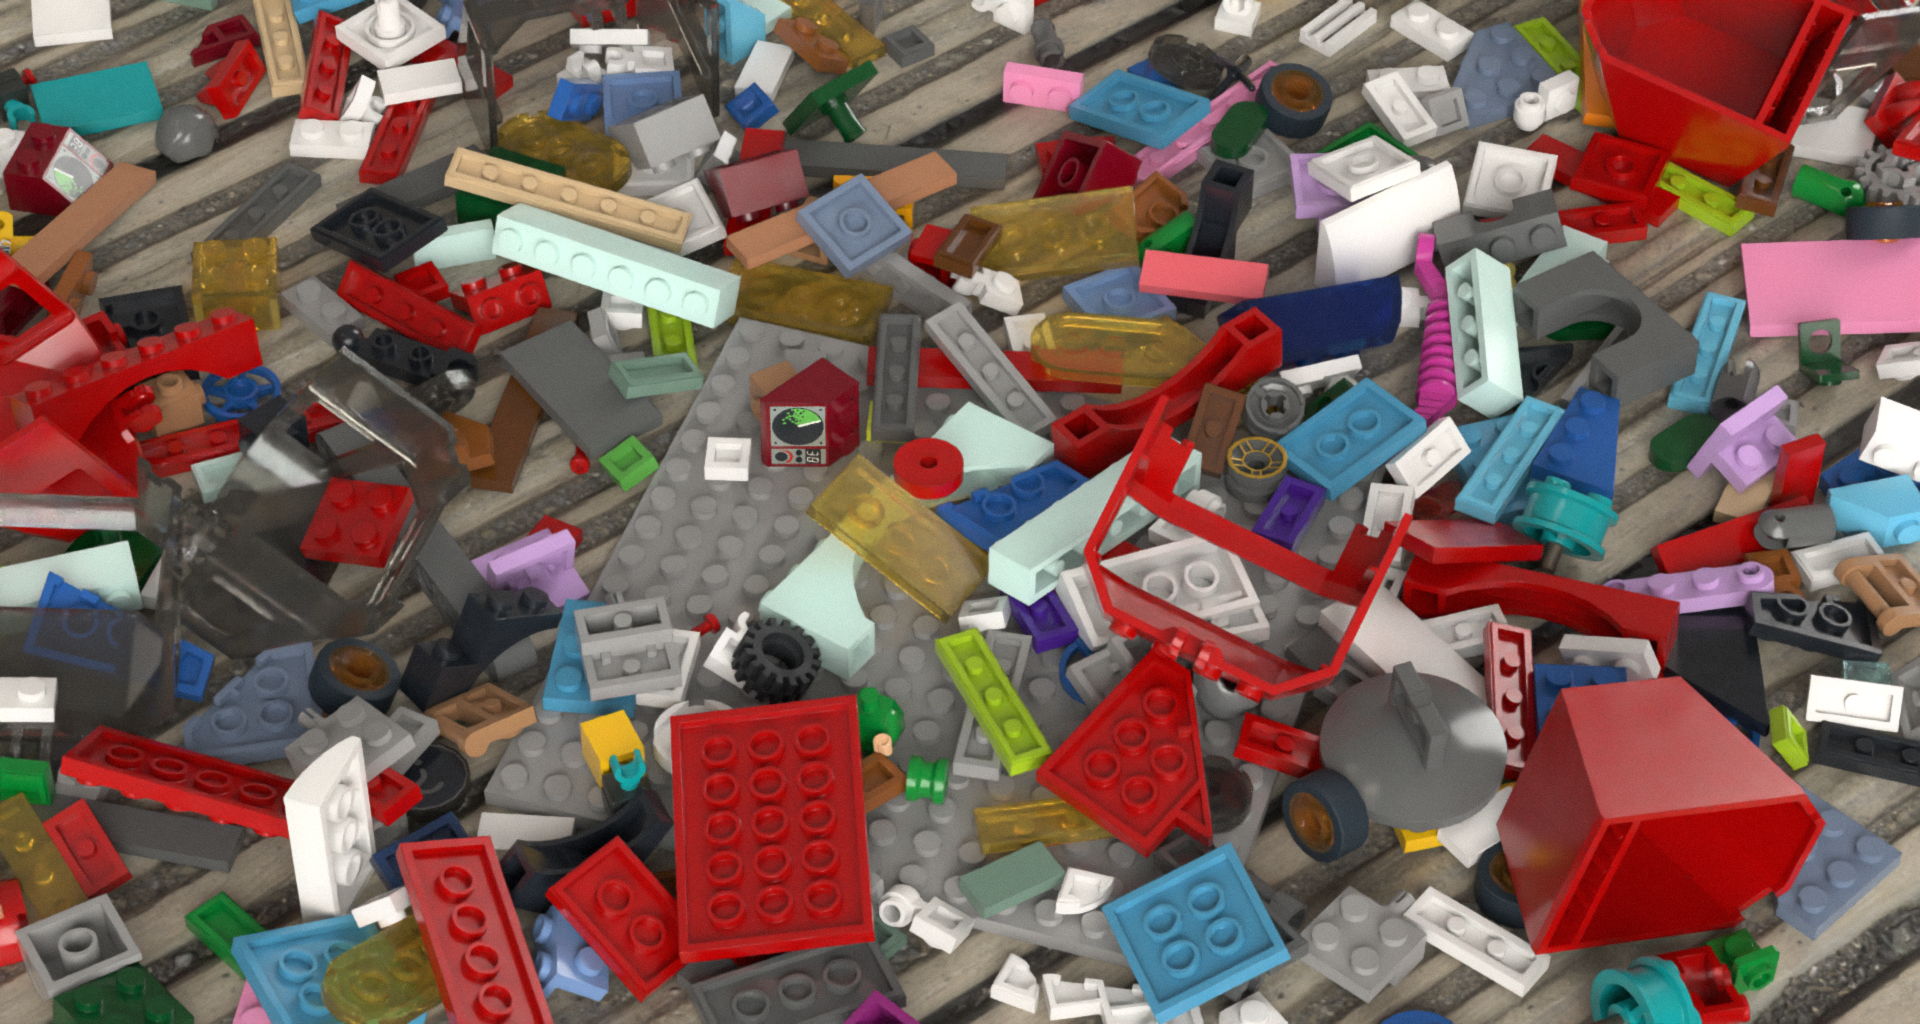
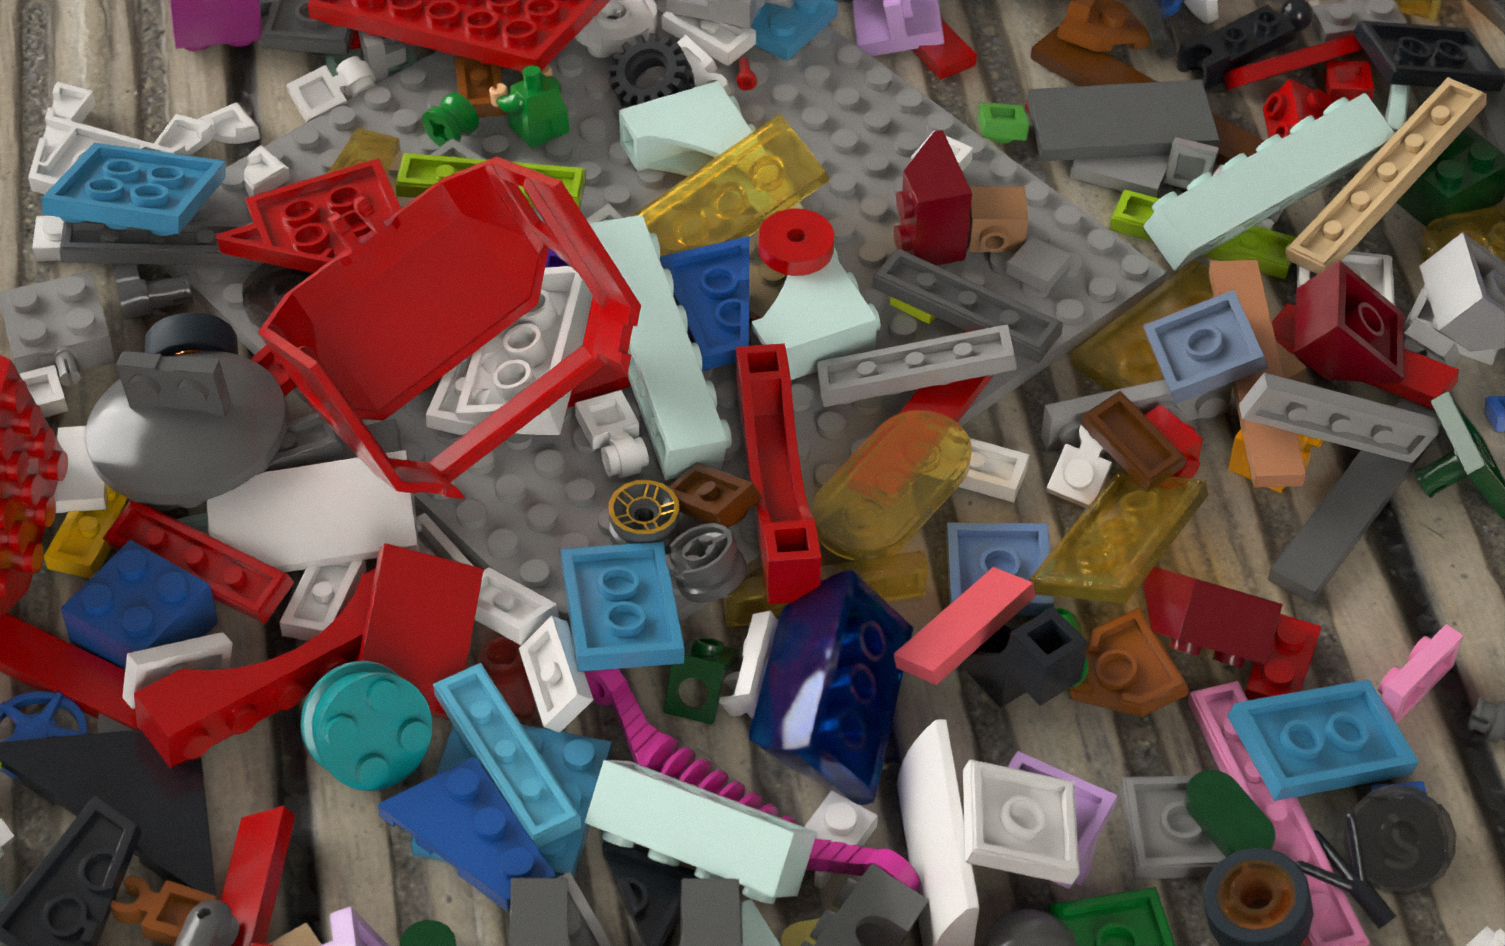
camera: 120 degrees right, 5 degrees up
sand green tile [608,352,704,399] -> none
sand green tile [959,841,1066,920] -> none
dark purple plate [1251,475,1326,552] -> none
lavender plate [1602,561,1775,614] -> none
none -> light grey plate [1239,372,1439,463]

